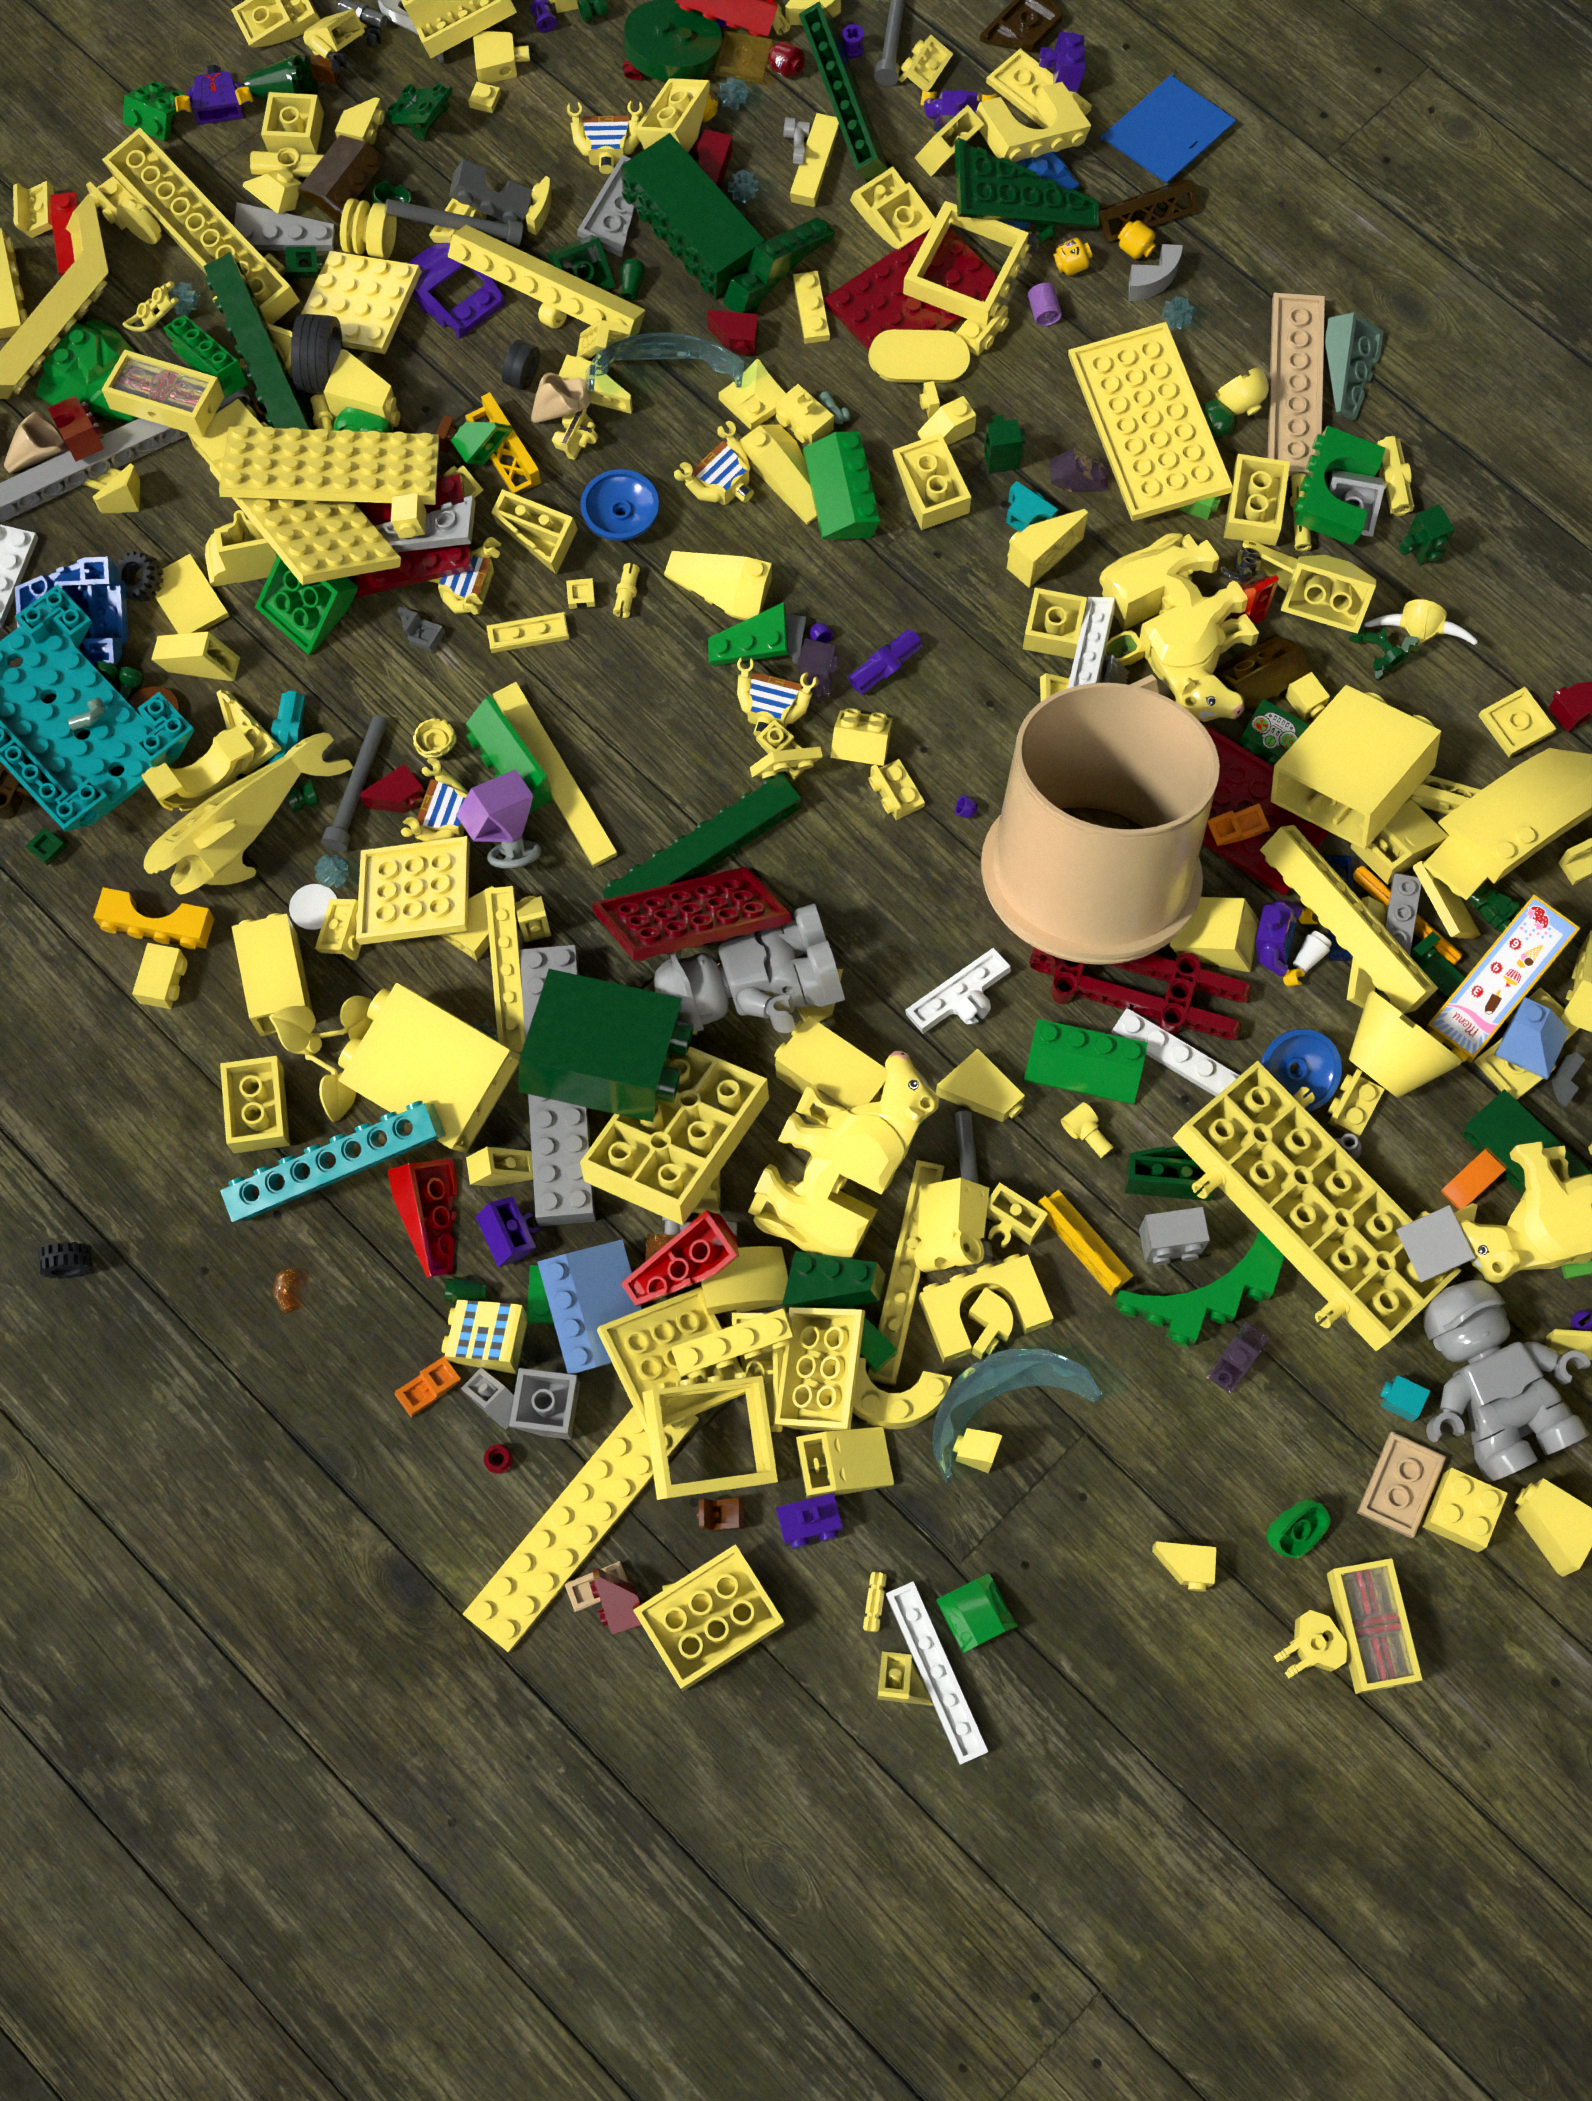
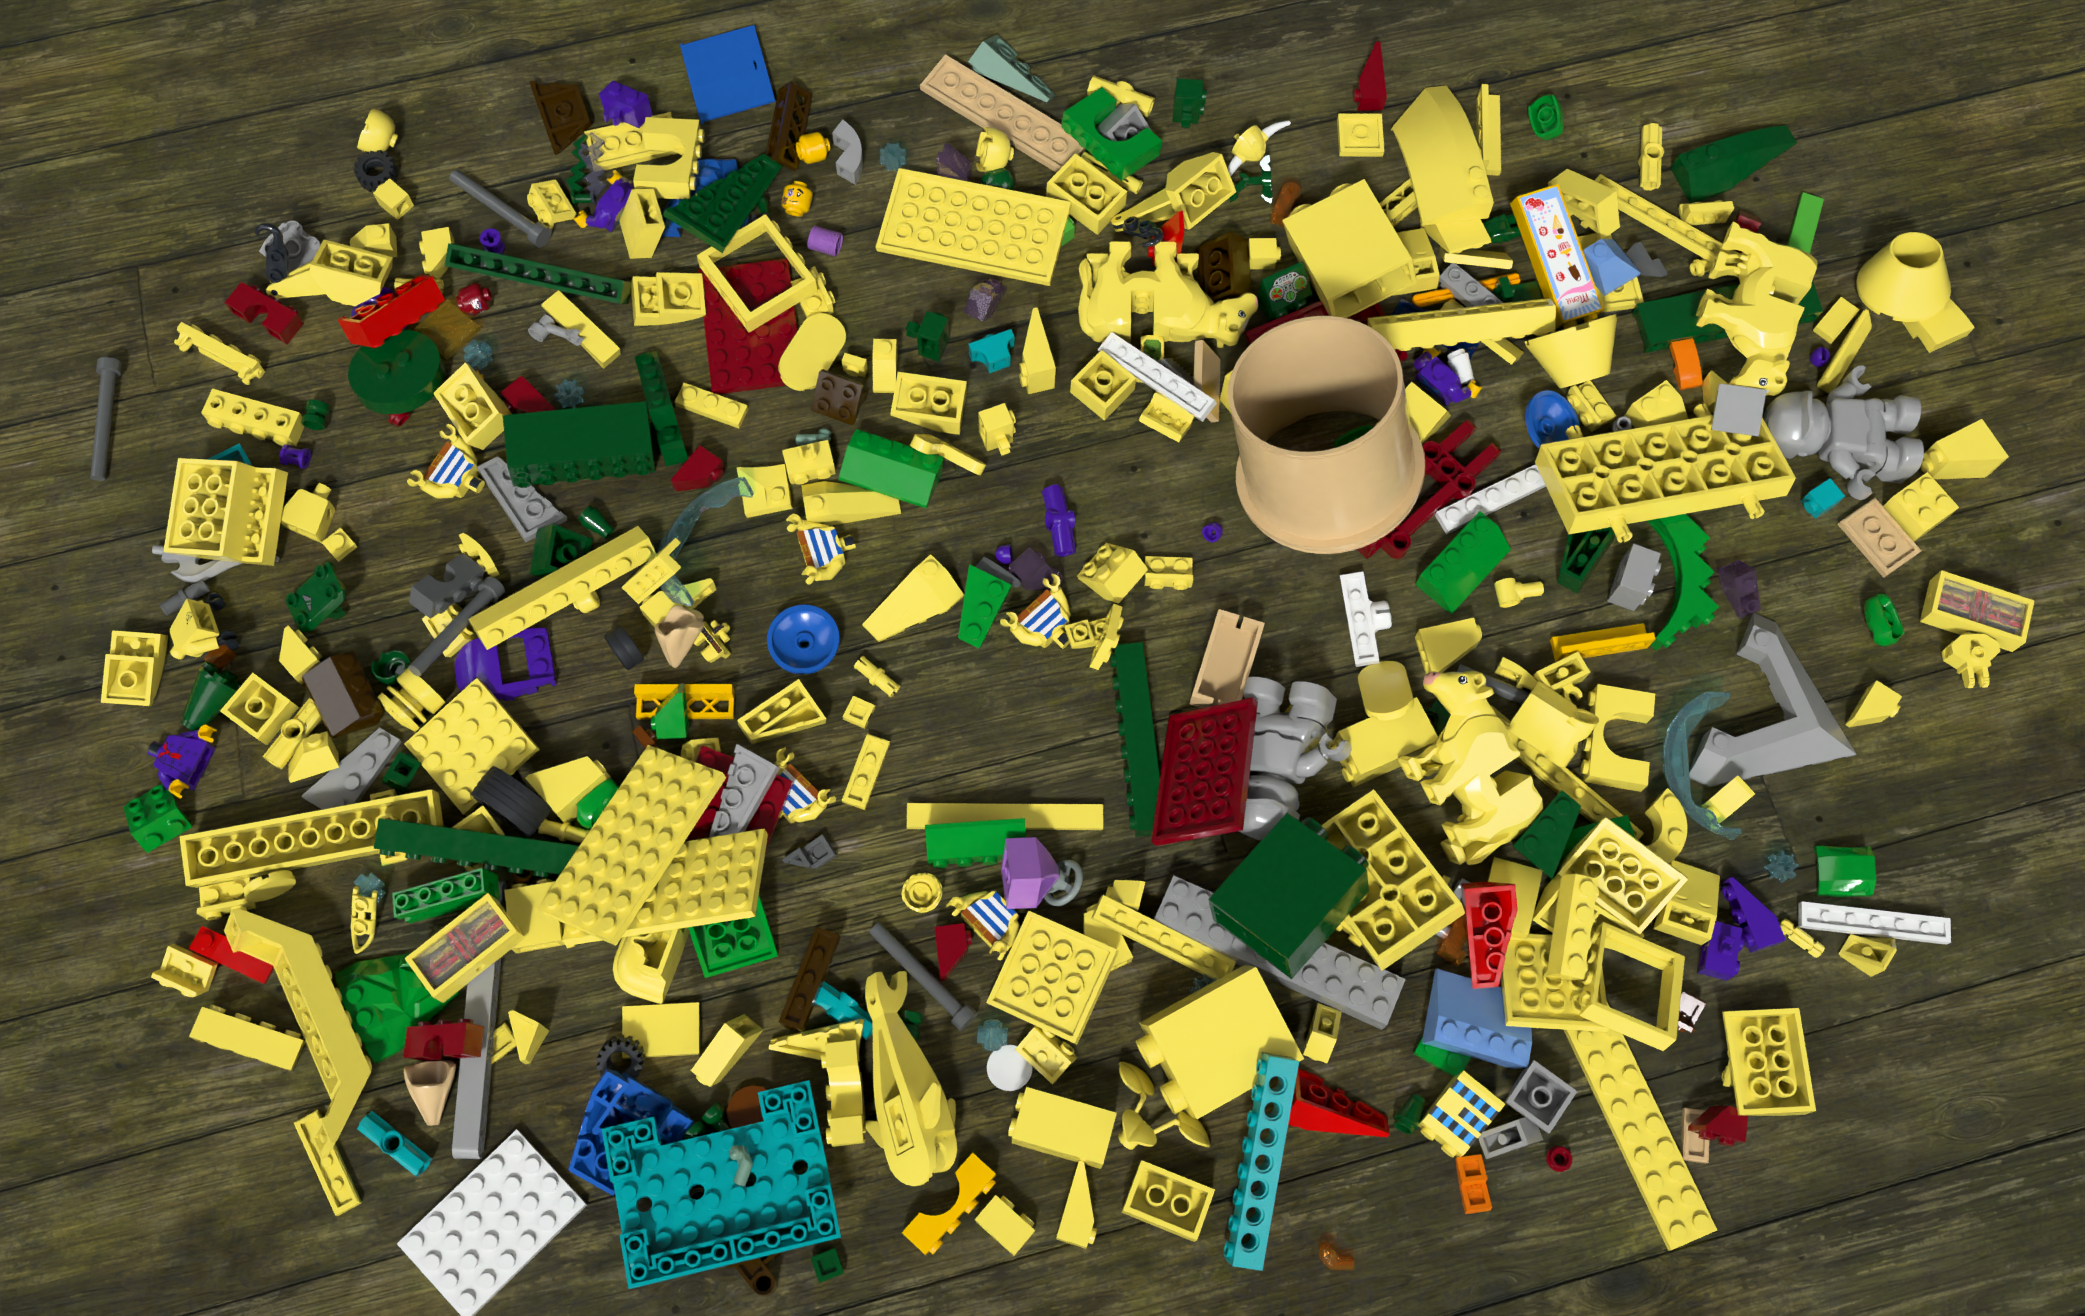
camera: 65 degrees left, 0 degrees up
light yellow brick [391,493,426,539] -> none
dark purple brick [476,1196,540,1268] -> none
light yellow brick [968,1287,1013,1359] -> none
none -> piece [566,132,606,205]
none -> dark brown fence [778,927,841,1032]
none -> dark brown bracket [811,369,868,425]
none -> light yellow beam [910,434,986,475]
none -> clear purple slope [936,143,971,182]
none -> light yellow brick [978,403,1016,456]
none -> light yellow slope [1056,1161,1097,1249]
none -> tan piece [1189,609,1265,708]
none -> clear orange leg [1270,182,1301,227]
none -> light yellow tile [1358,661,1414,721]
none -> light yellow slope [1495,657,1538,690]
none -> light yellow slope [1624,380,1688,428]
none -> light grey wedge [1687,613,1857,787]
none -> dark purple slope [1721,877,1786,953]
none -> clear light blue gear [1765,850,1799,883]

